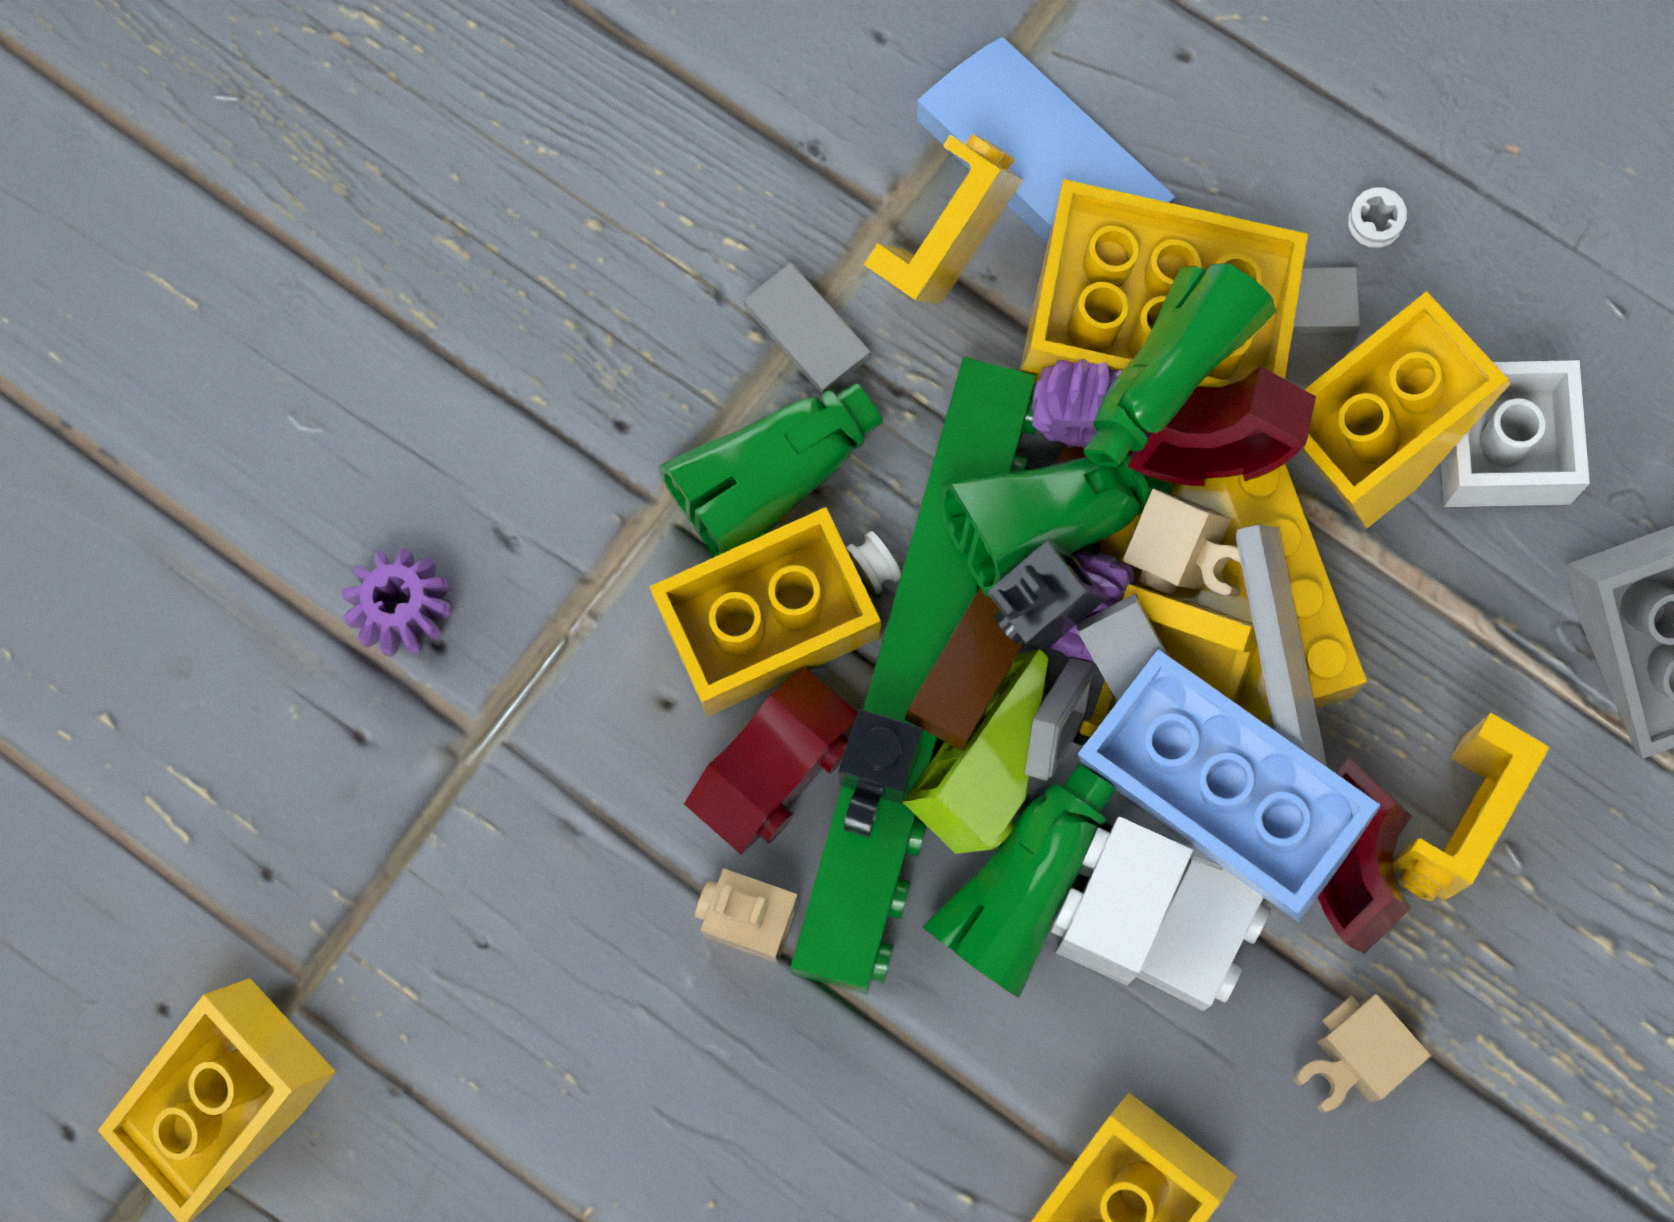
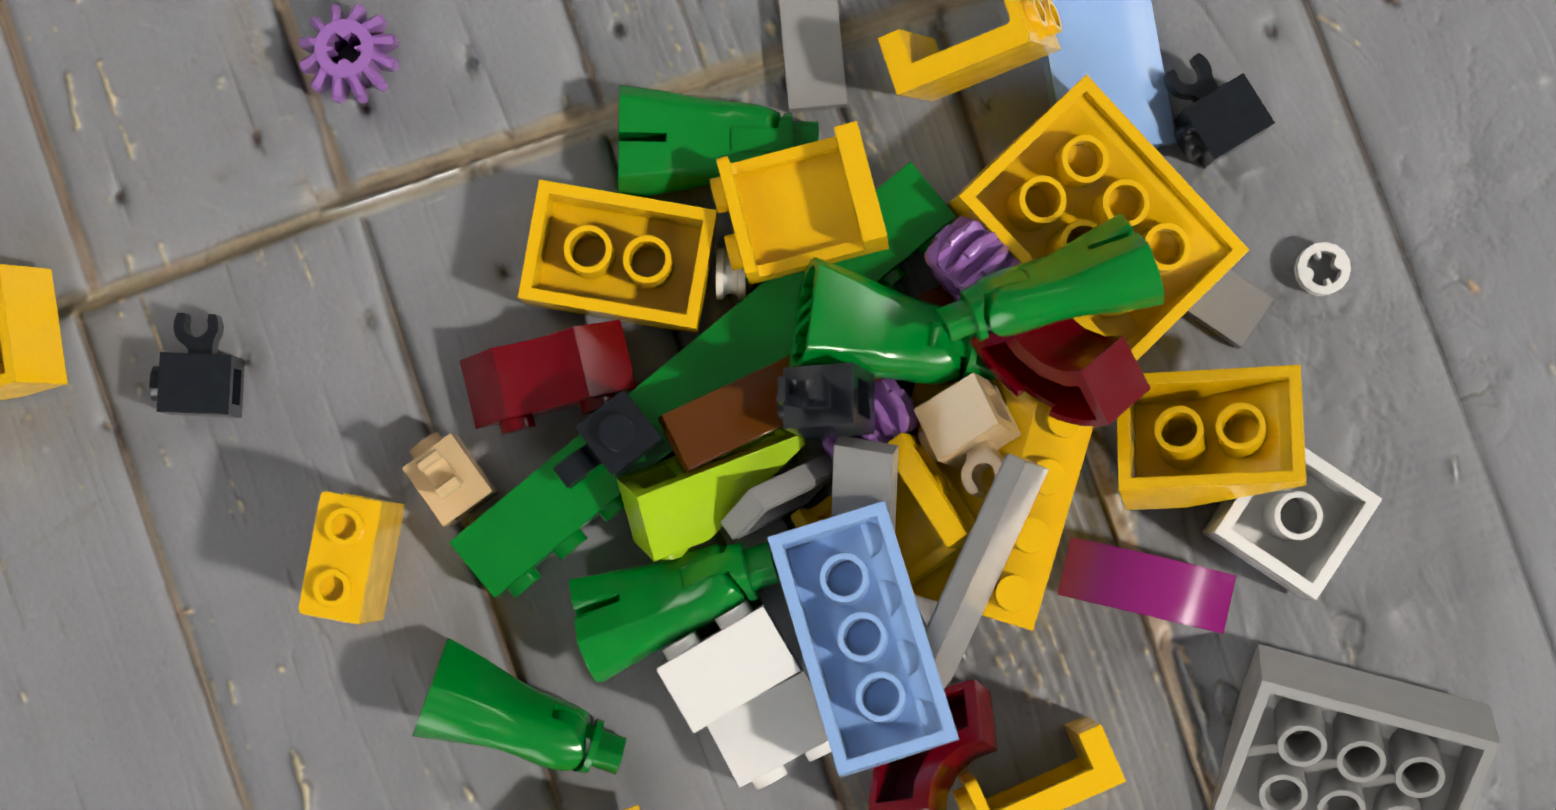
camera: 30 degrees right, 10 degrees up
none -> black brick [149,313,245,418]
none -> yellow panel [298,491,406,625]
none -> green piece [412,638,627,775]
none -> yellow panel [709,121,889,285]
none -> magenta brick [1057,537,1237,634]
none -> black brick [1163,53,1275,169]

